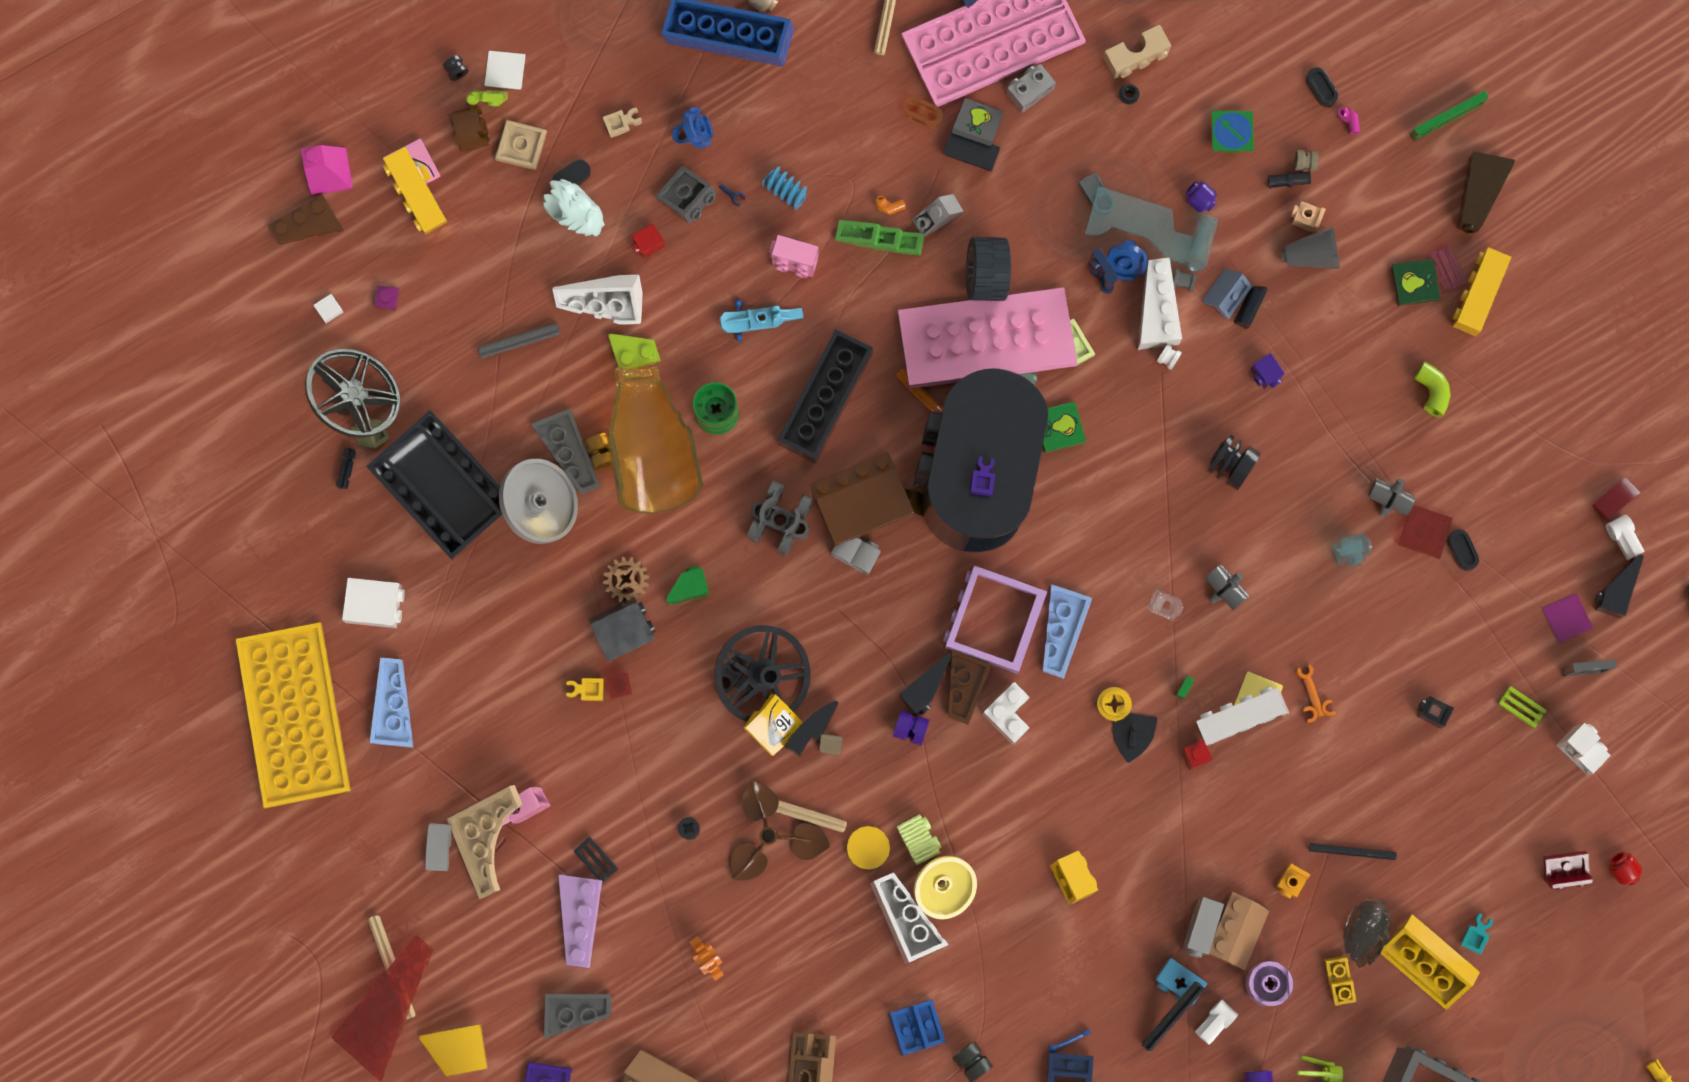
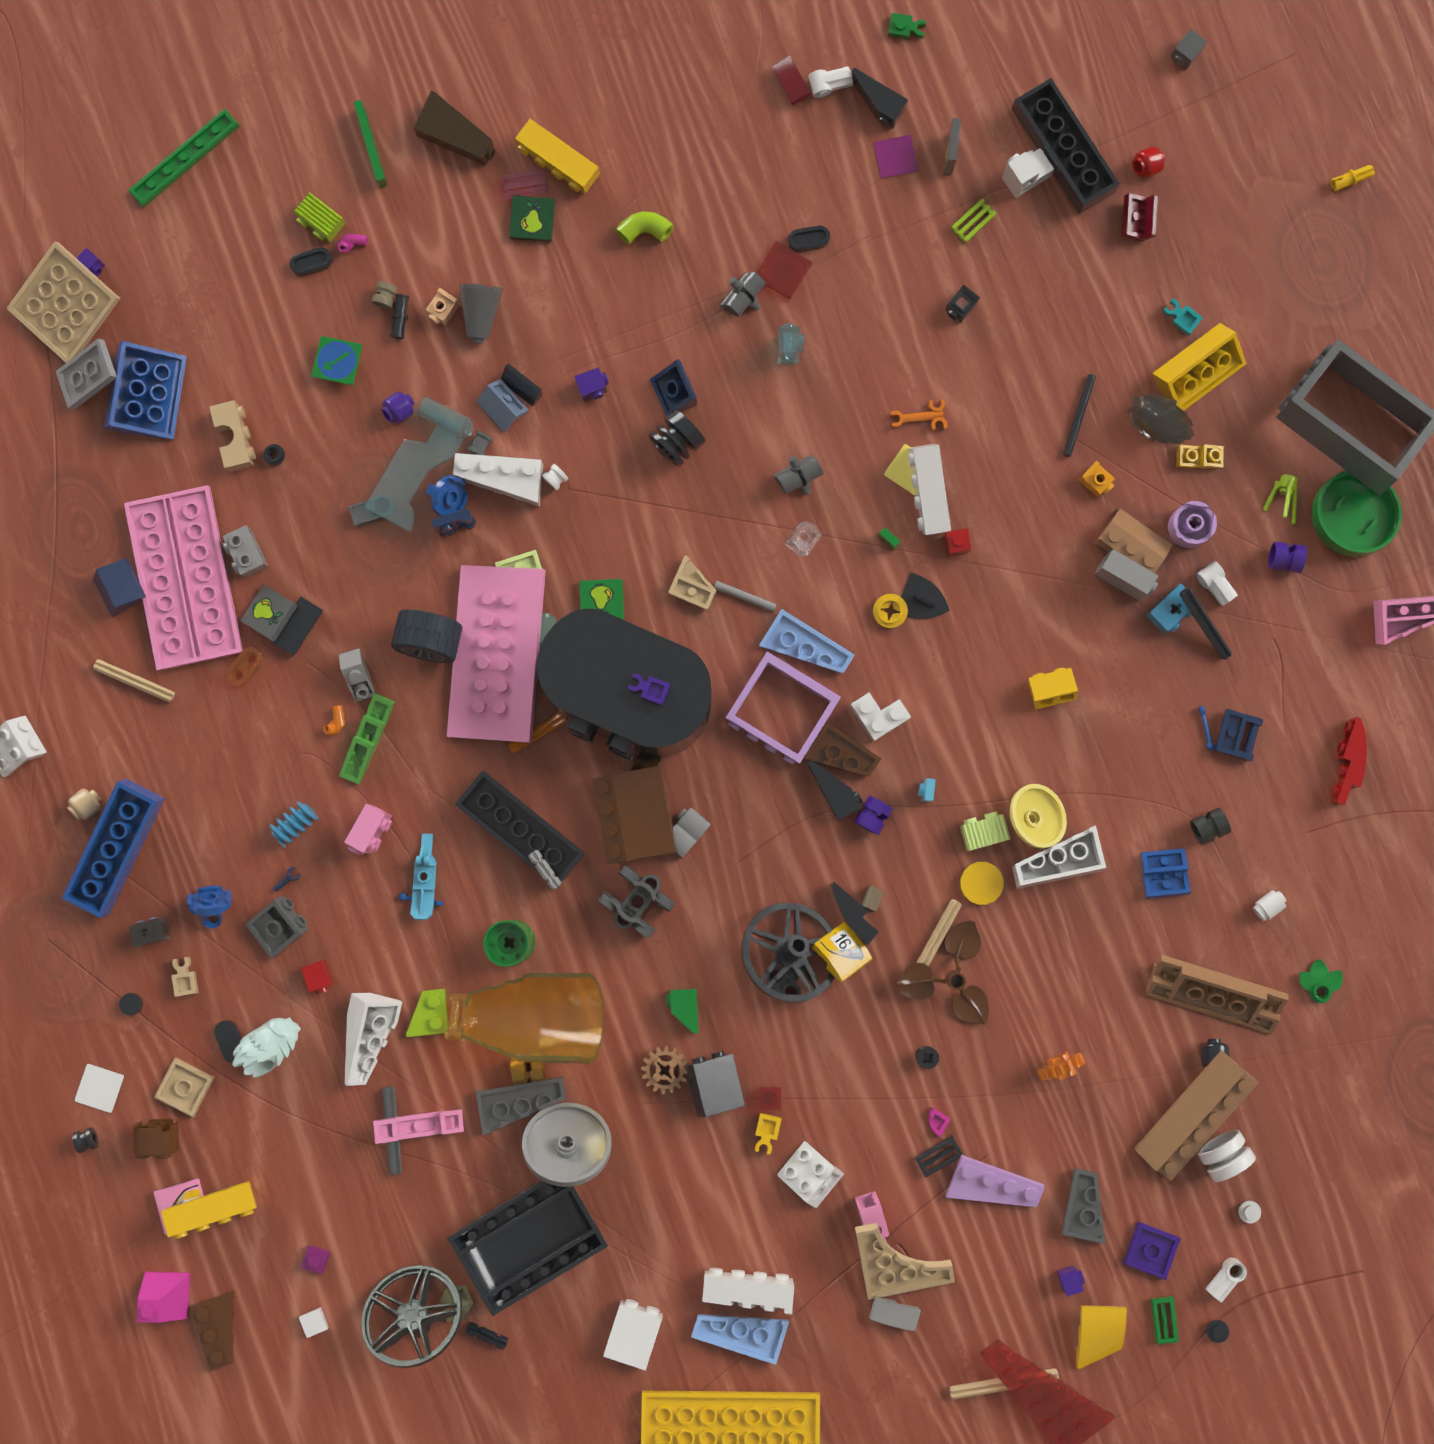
camera: 75 degrees left, 5 degrees up
lime plate [466,90,508,106] -> none
none -> black tile [119,993,143,1015]
none -> clear smoke head [129,917,171,947]
none -> lime brick [294,192,346,243]
none -> bright pink slope [373,1109,464,1144]
none -> light grey axle [528,850,561,890]
none -> dark blue slope [650,359,697,416]
none -> tan wing [668,555,716,611]
none -> white wedge [702,1268,794,1314]
none -> light grey bar [714,581,777,612]
none -> white bracket [778,1142,844,1208]
none -> medium azure plate [918,778,936,803]
none -> dark pink tile [928,1107,951,1138]
none -> black brick [1012,78,1120,214]
none -> dark purple plate [1057,1265,1085,1297]

